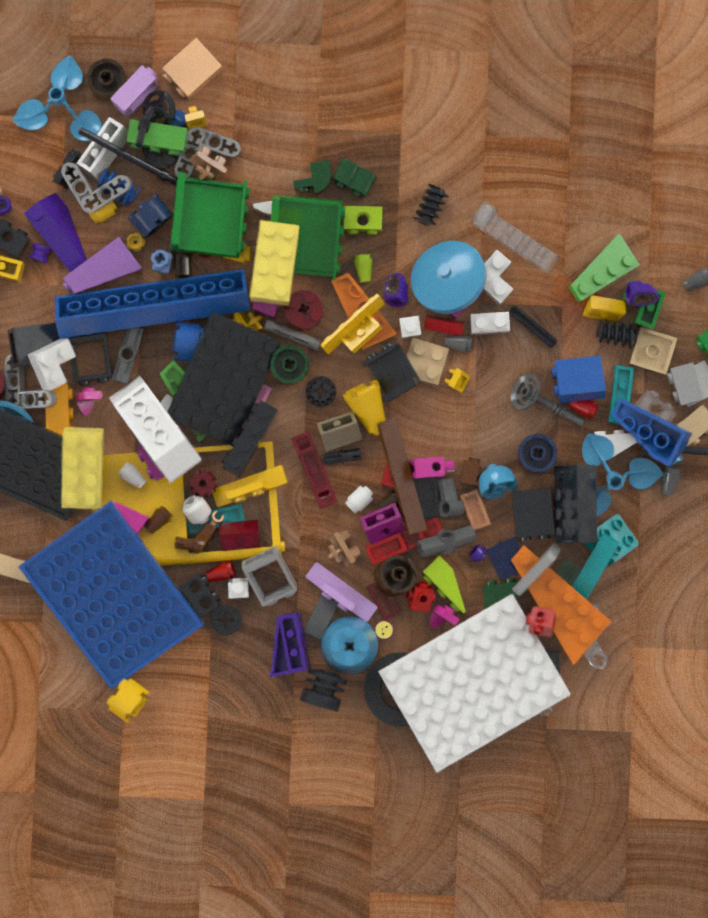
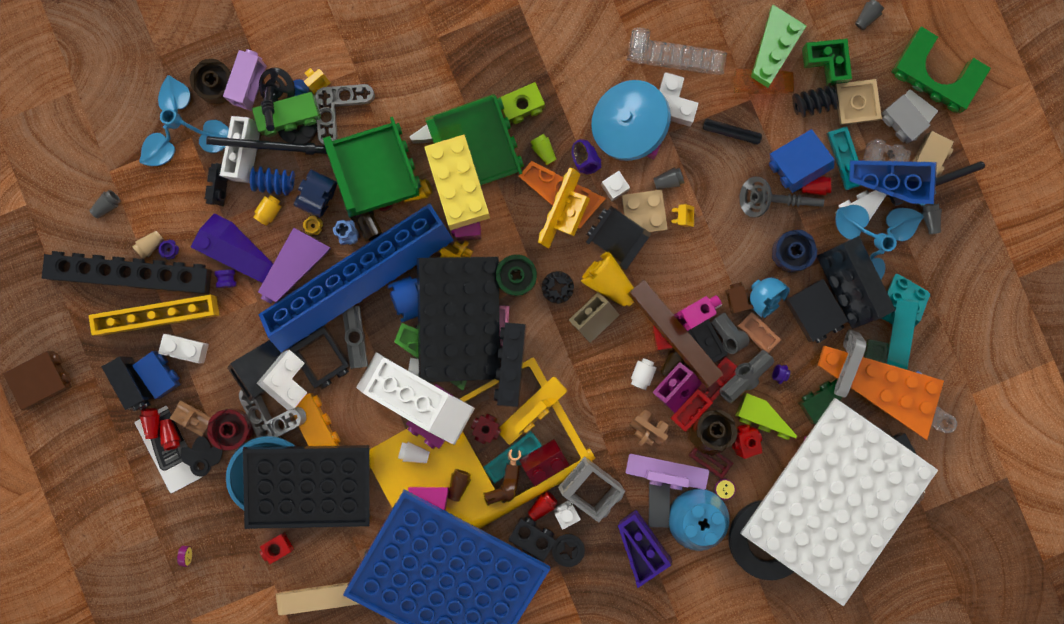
camera: 20 degrees left, 0 degrees up
light grey beam [61,163,132,213] -> none
light yellow brick [62,427,104,509] -> none
dark pink plate [76,388,102,416] -> none
light nougat brick [162,38,223,99] -> none
white head [182,495,211,524] -> none
medium nougat hips [189,146,227,180] -> none
light grey pin [264,319,321,351] -> none
dark red brick [285,290,323,331] -> none
dark red slope [291,431,338,509] -> none
dark green brick [293,160,331,196] -> none
black wheel [300,668,348,712] -> none
black axle [322,448,361,465] -> none
dark green brick [332,158,377,198] -> none
black piece [413,184,449,226] -> none
red slope [424,315,464,336] -> none
dark pink plate [430,604,459,628] -> none
white brick [470,312,510,335] -> none
clear blue piece [486,537,520,580] -> none
red brick [526,607,556,637] -> none
yellow slope [583,295,626,322] -> none
dark purple rock [626,281,659,306] -> none

